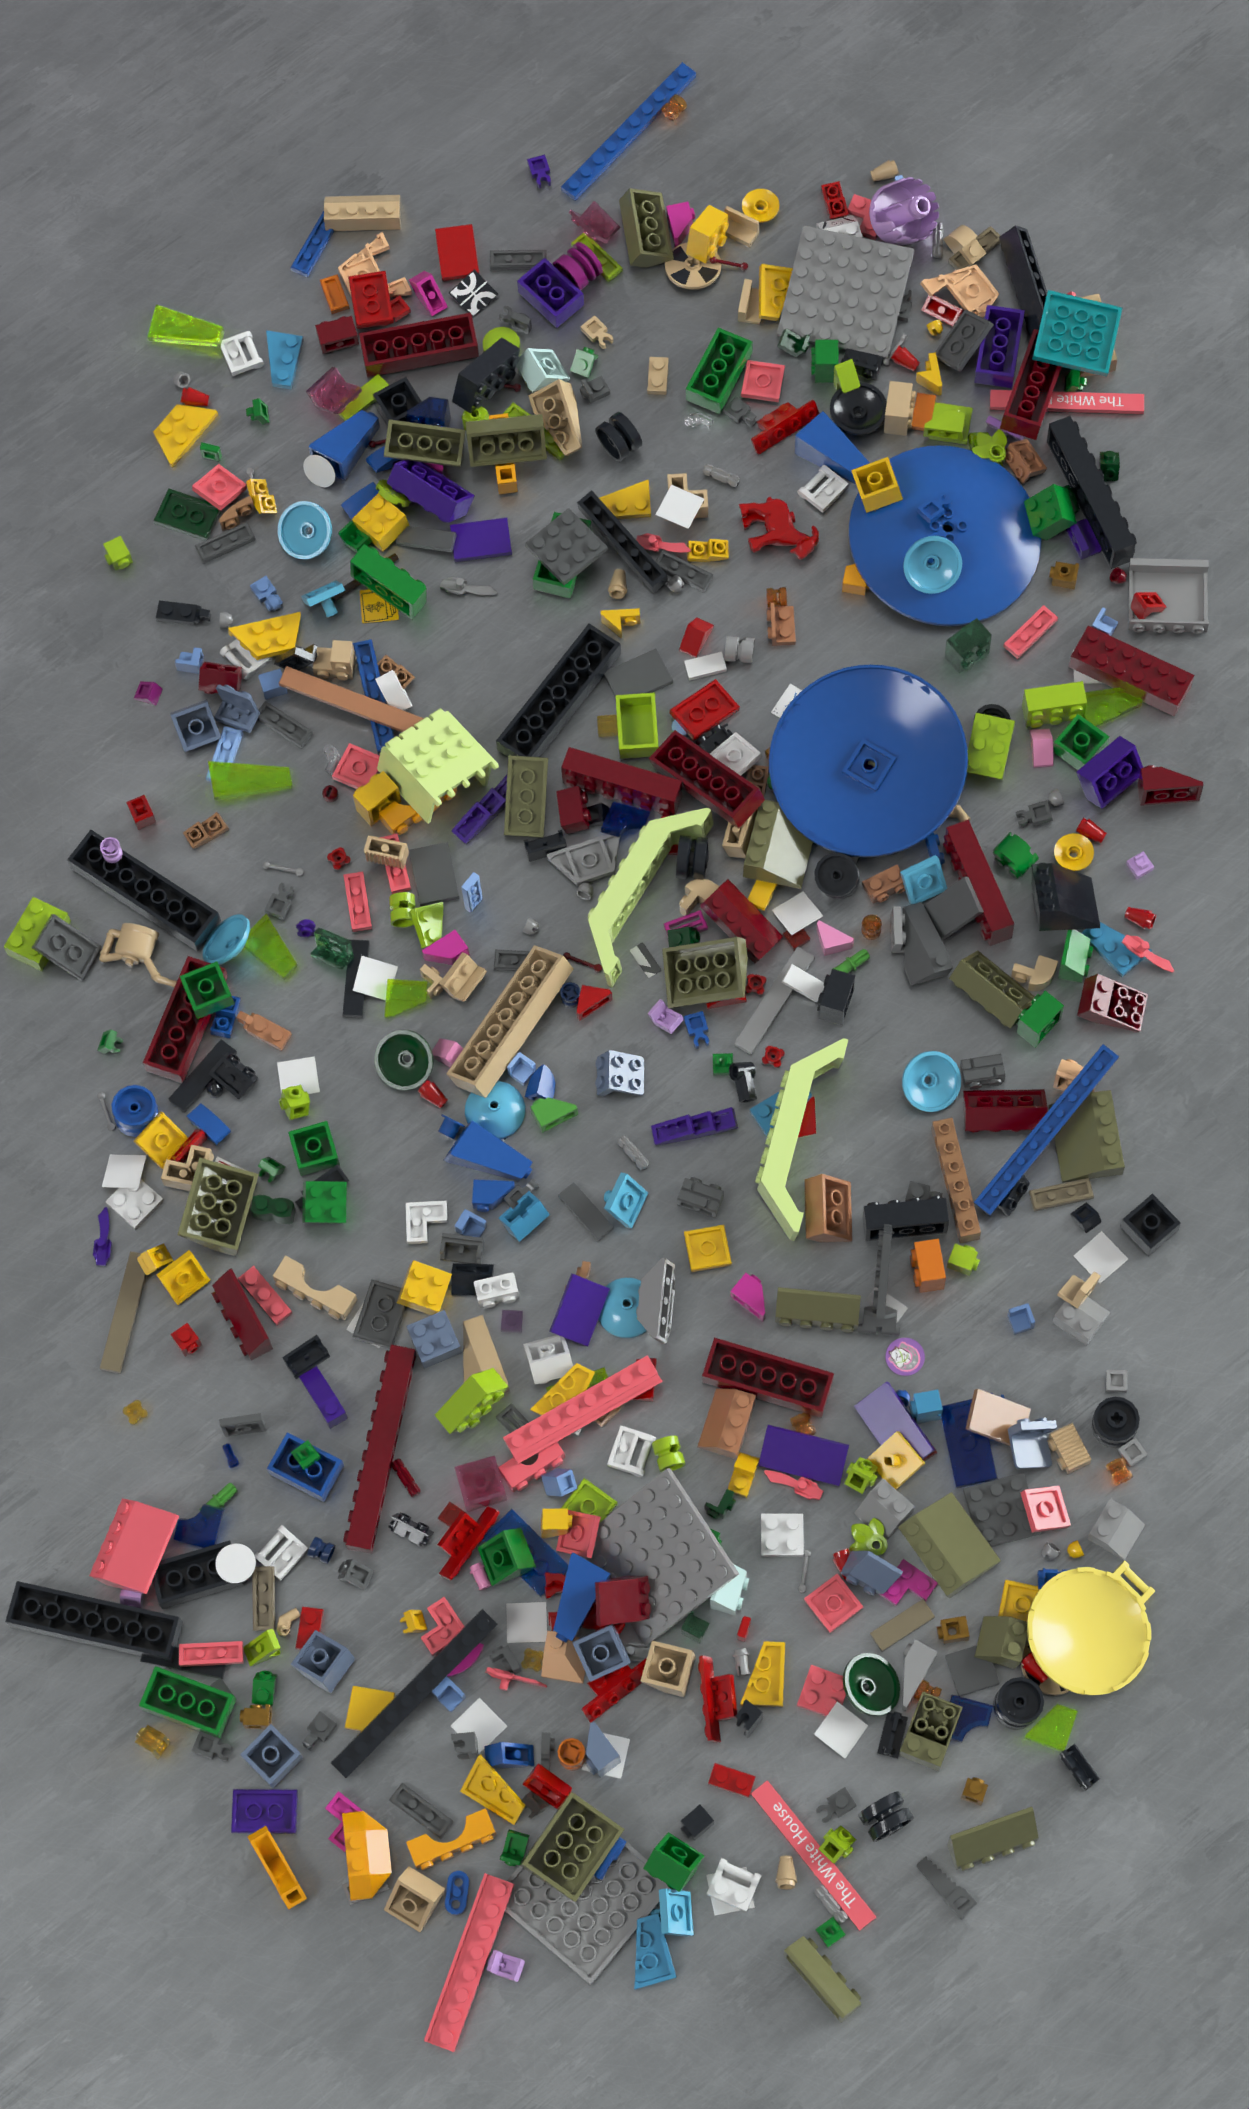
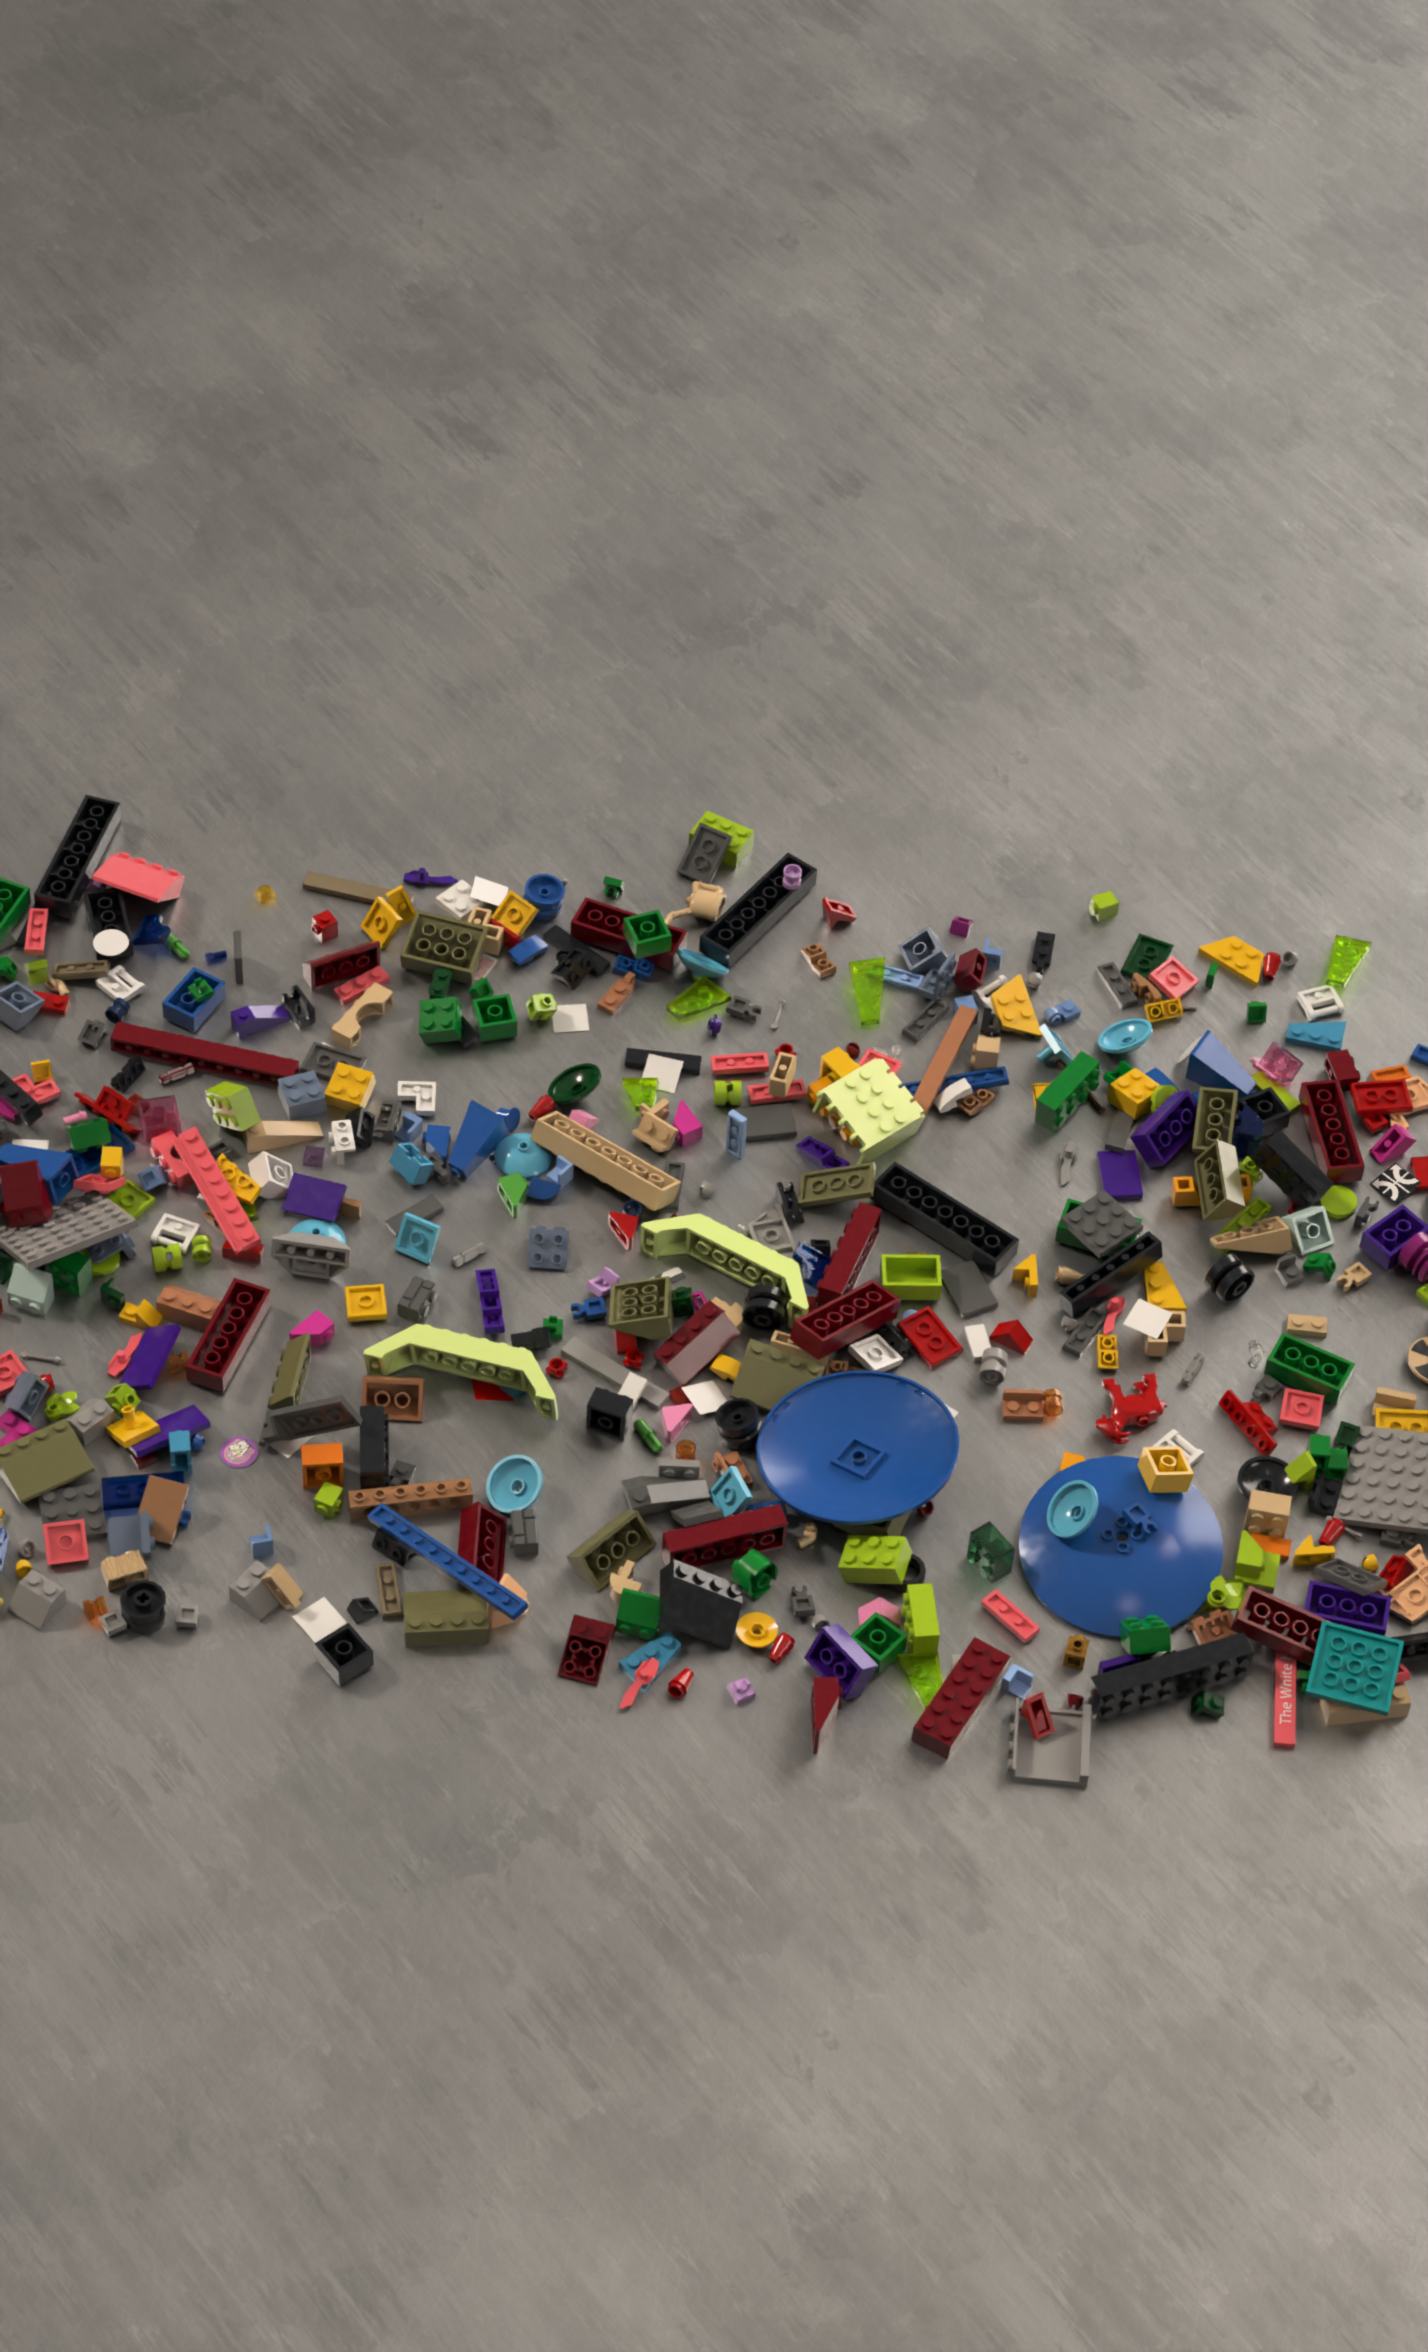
camera: 85 degrees right, 20 degrees down
clear green bracket [310,927,354,969] -> none
lime wing [410,902,443,948] -> none
dark red brick [556,786,591,834] -> none
white plate [761,1514,804,1557] -> none
blue slope [795,411,870,484] -> none
green brick [1017,991,1064,1048] -> none
none -> lime wheel [192,1235,212,1262]

